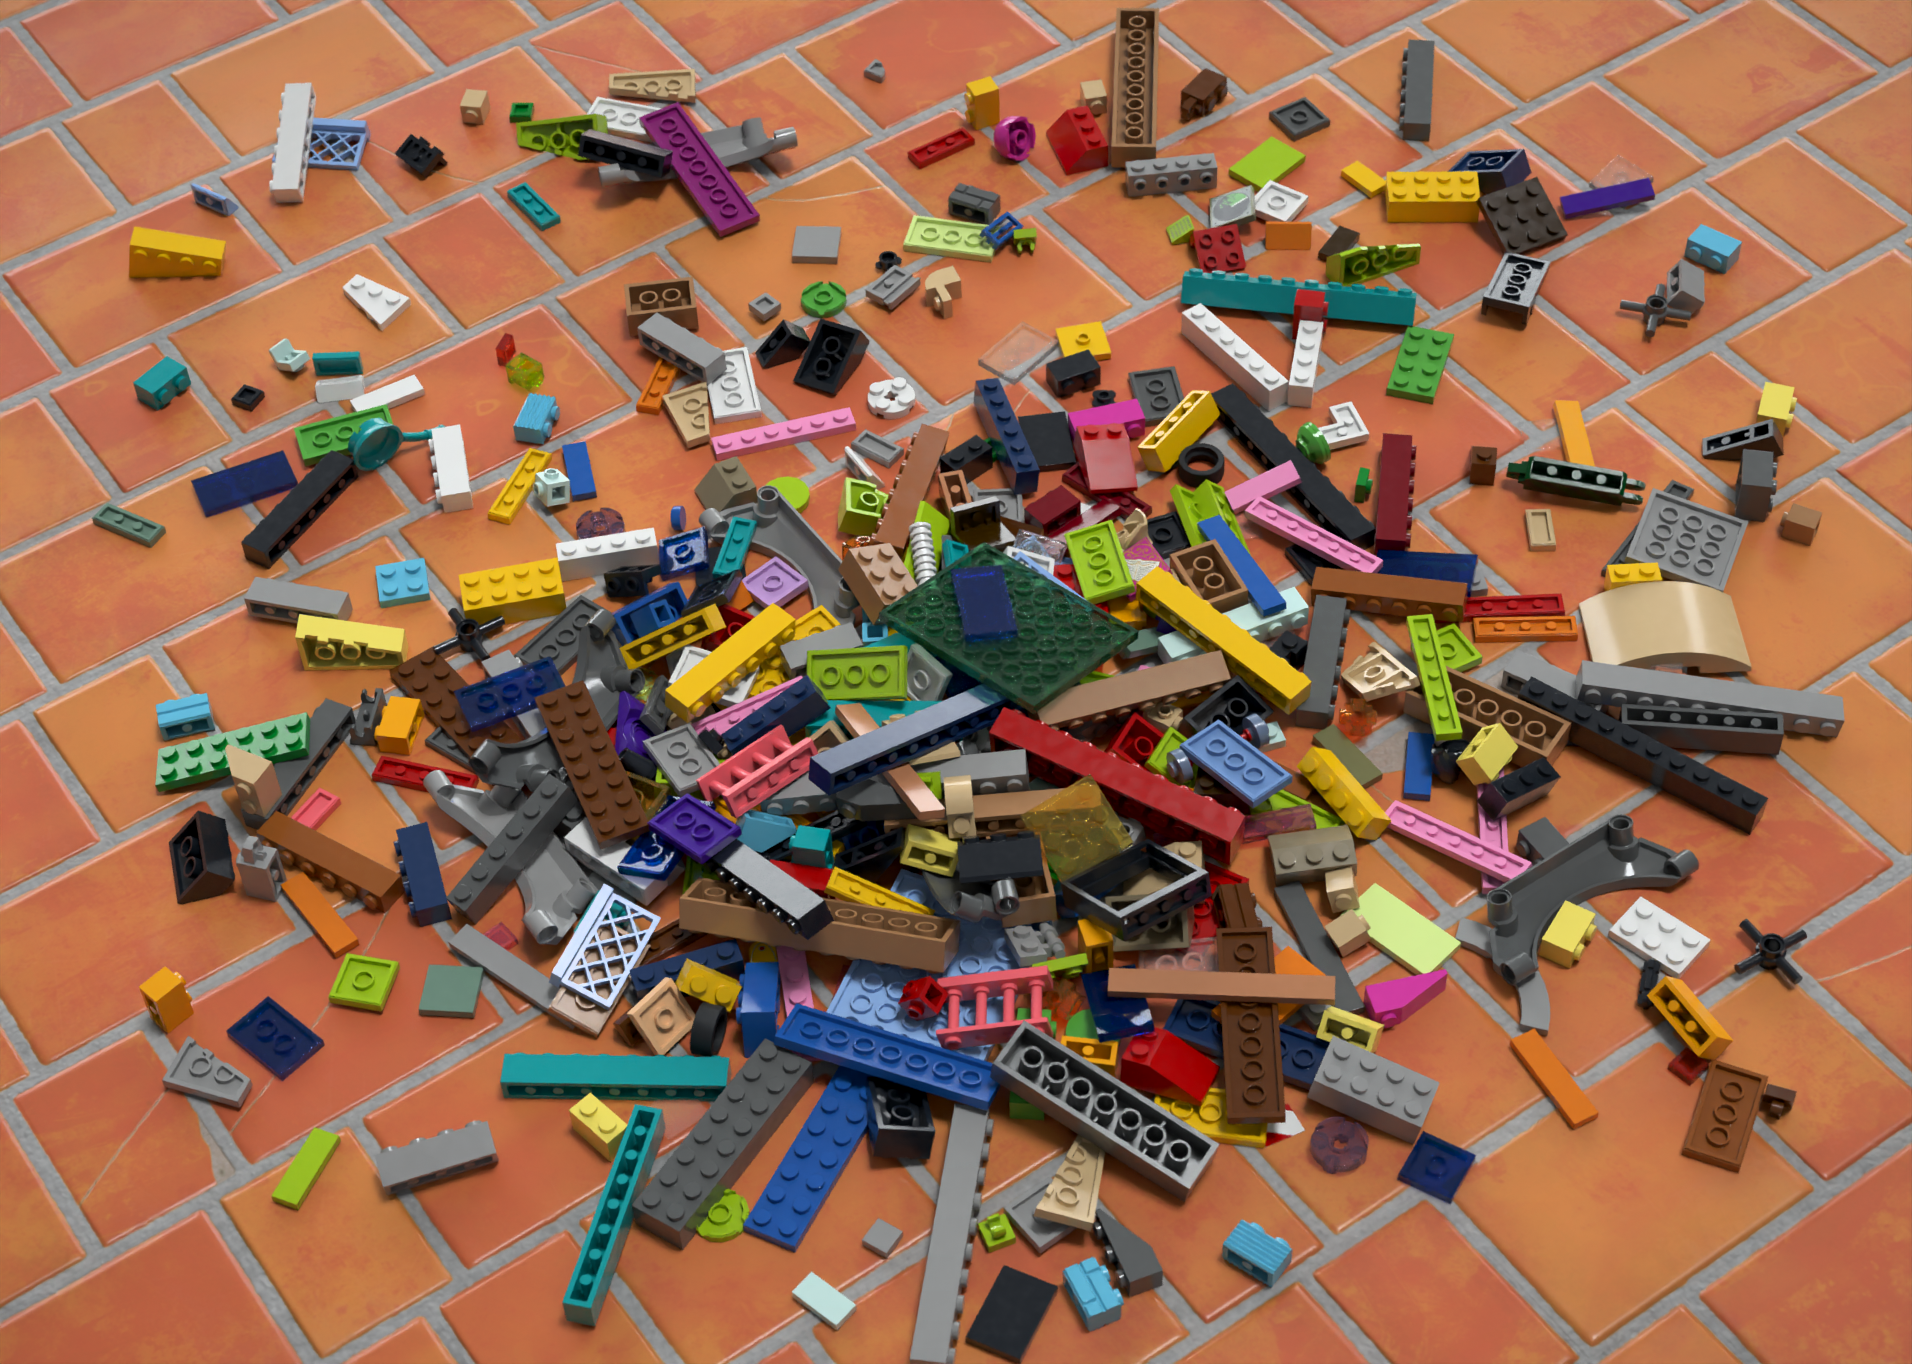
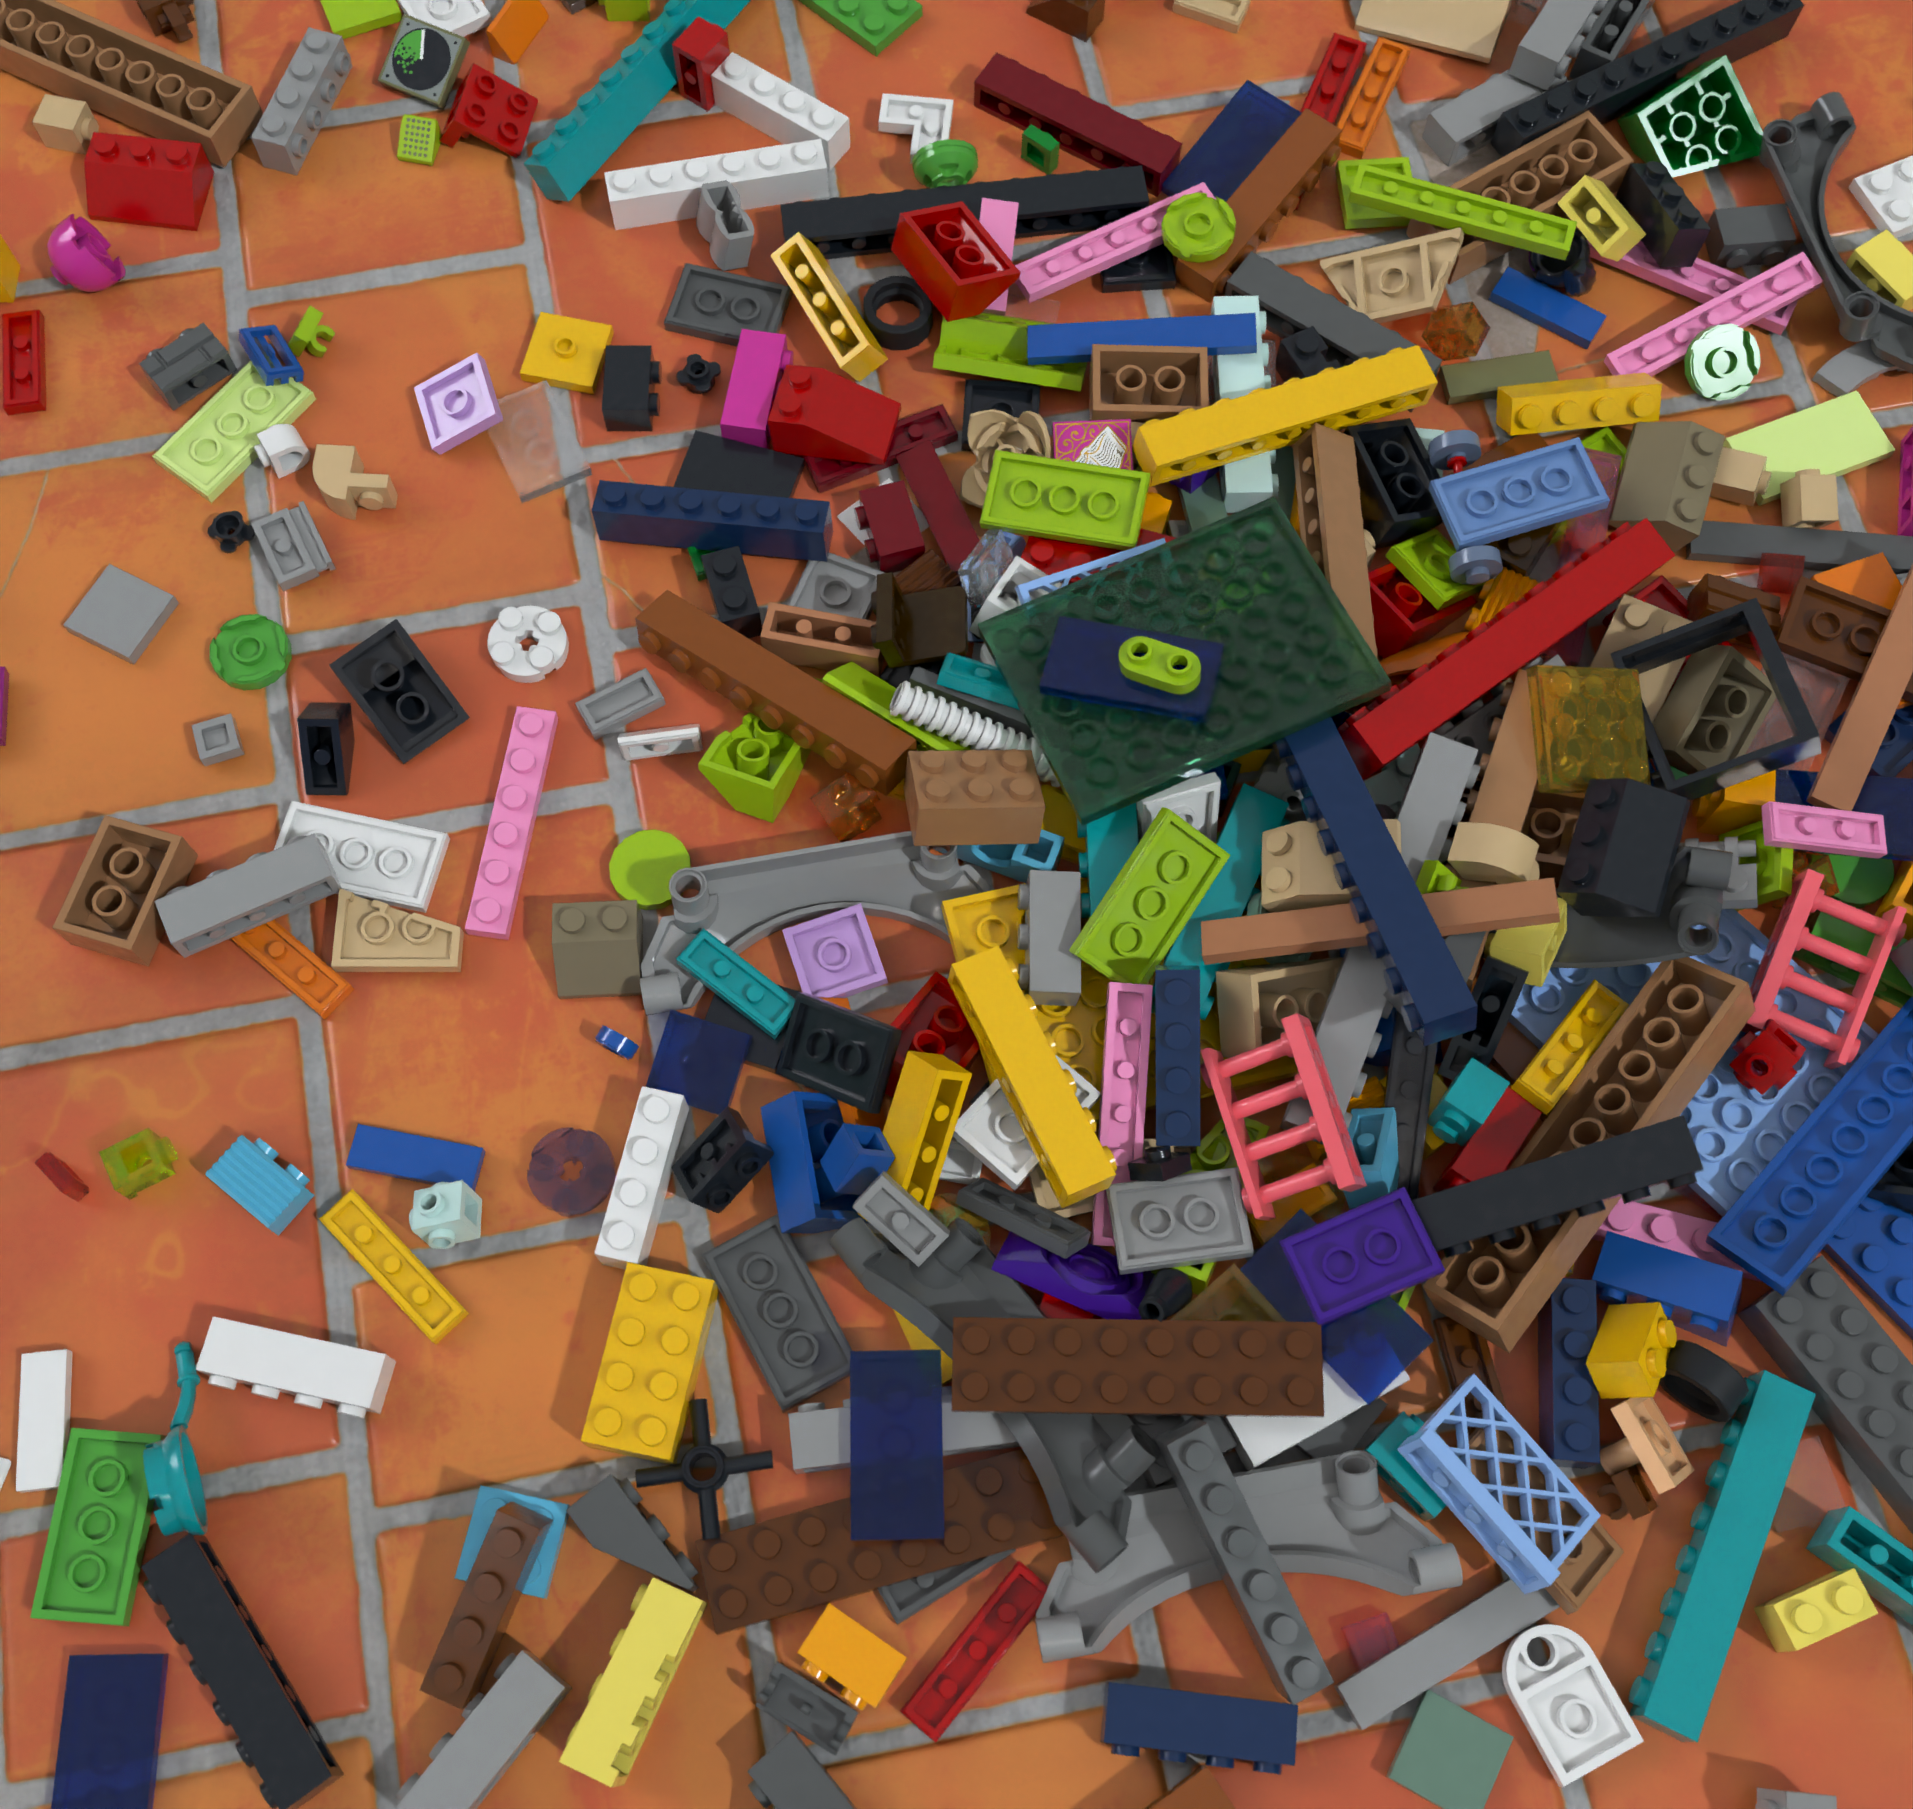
camera: 70 degrees left, 20 degrees up
none -> white plate [253,424,310,479]
none -> lavender plate [414,353,503,455]
none -> reddish brown brick [419,1501,553,1710]
none -> dark grey slope [566,1474,699,1592]
none -> light grey brick [696,180,754,271]
none -> light grey plate [852,1171,950,1267]
none -> red slope [891,201,1021,322]
none -> lime plate [1118,636,1201,694]
none -> lime tile [1161,192,1236,263]
none -> white plate [1502,1624,1644,1787]
none -> green wedge [1617,55,1763,177]
none -> tile [1684,323,1760,401]
none -> clear red tile [1757,552,1805,594]
none -> bright pink tile [1761,801,1887,859]

